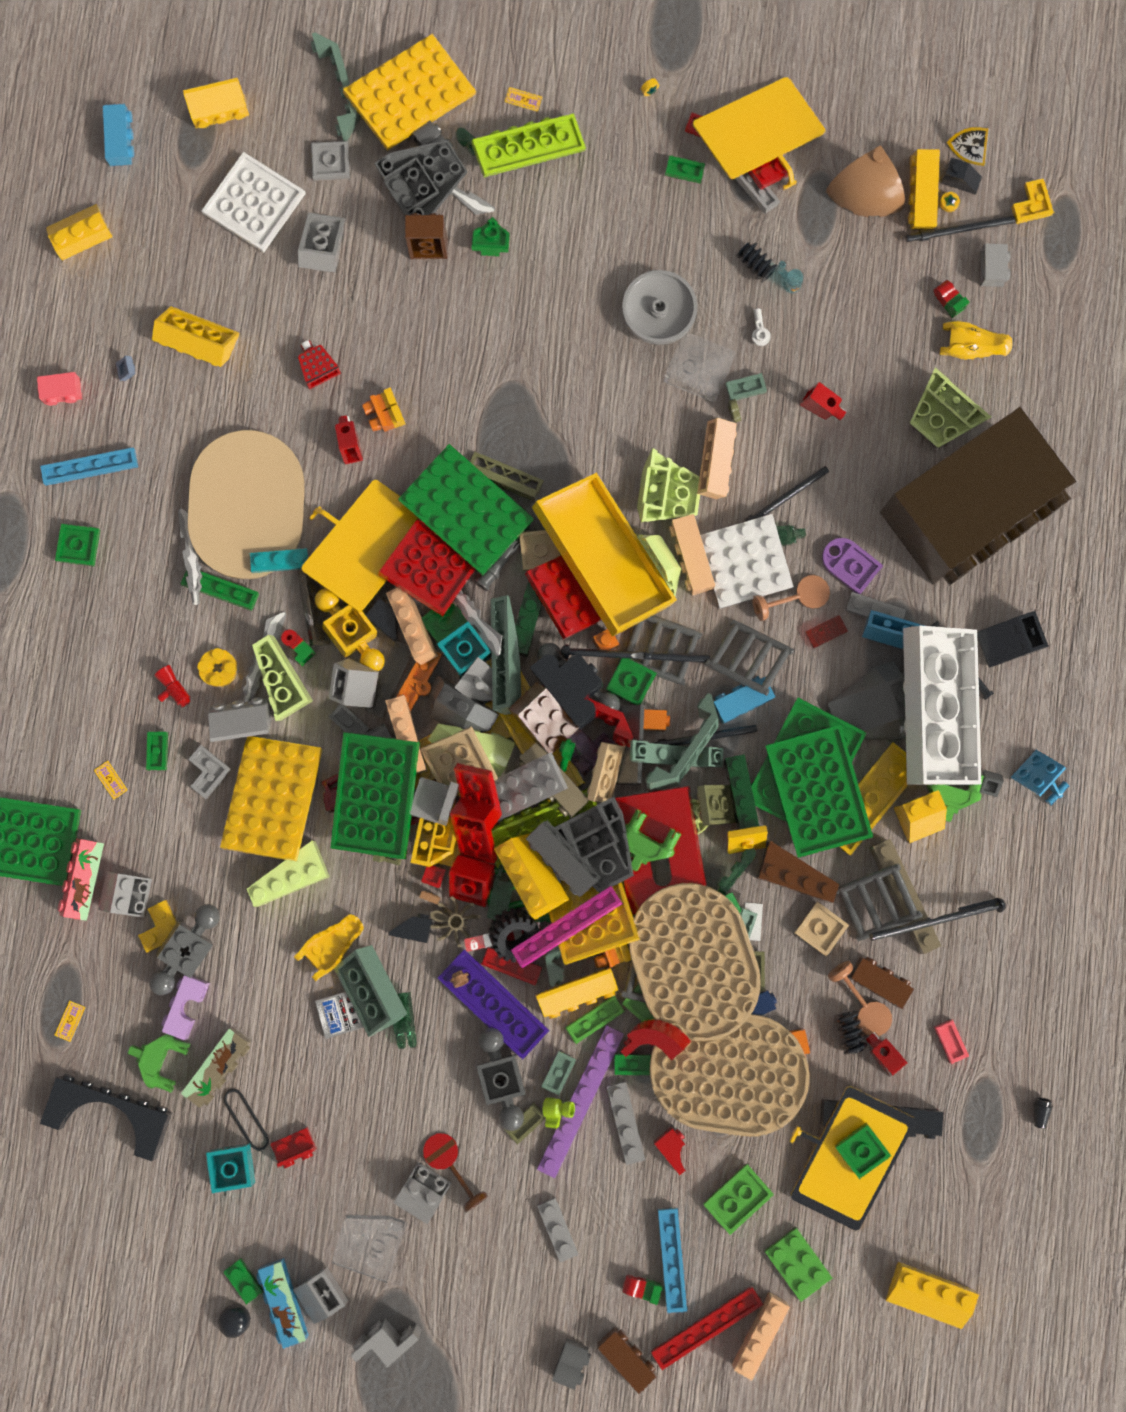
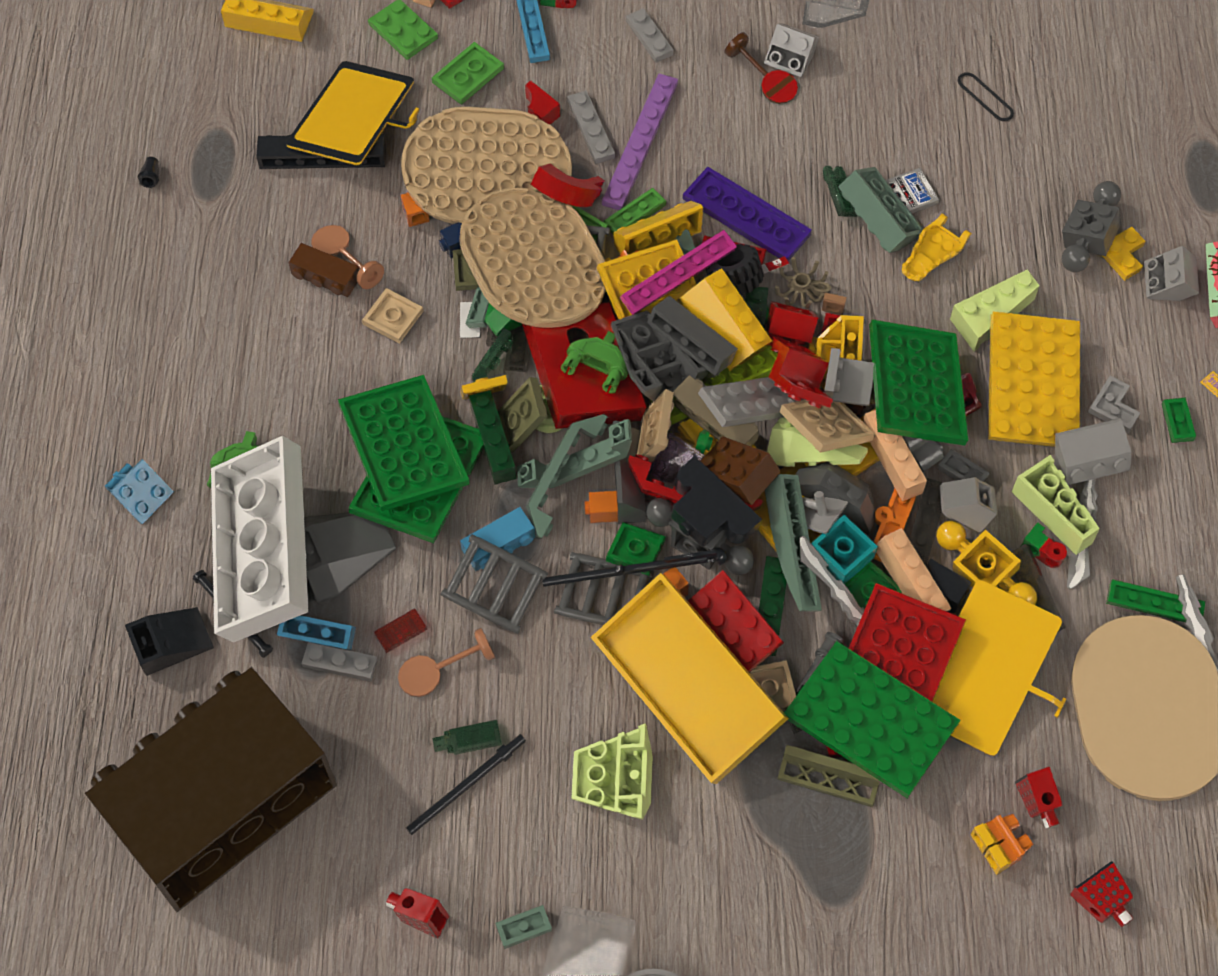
camera: 175 degrees right, 20 degrees down
black arch [40,1074,172,1161] -> none
yellow sticker [54,1001,85,1042] -> none
bright green connector [127,1034,190,1093] -> none
red piece [154,665,191,708] -> none
lavender arch [162,975,210,1040] -> none
brick [181,1027,251,1108] -> none
yellow plate [197,648,237,687] -> none
teal brick [206,1143,256,1193] -> none
teal plate [250,548,308,573] -> none
red bracket [270,1127,317,1169] -> none
black slope [389,913,433,943] -> none
medium nougat plate [450,971,469,988] -> none
dark grey brick [476,1028,526,1131] -> none
olive tile [504,1102,546,1145] -> none
sand green plate [541,1051,576,1096] -> none
lime piece [543,1097,575,1128] -> none
green plate [614,1054,651,1075] -> none
yellowish green wedge [635,533,682,596] -> none
black bar [652,724,757,746] -> none
light nougat brick [669,514,715,595] -> none
light nougat brick [697,418,736,499] -> none
white plate [700,514,793,609] -> none
olive tile [727,399,741,423] -> none
reddish brown wedge [756,841,839,903] -> none
medium lavender tile [822,538,883,594] -> none
green plate [834,1122,891,1179] -> none
black piece [835,1011,867,1054] -> none
dark grey bar [836,863,922,941] -> none
yellow plate [839,742,908,856] -> none
red torso [865,1032,908,1077] -> none
dark tan brick [869,839,941,954] -> none
black bar [869,898,1006,941] -> none
yellow slope [894,790,947,843] -> none
yellowish green wedge [910,367,992,448] -> none
coral tile [934,1019,969,1064] -> none
dark grey slope [980,770,1004,797] -> none

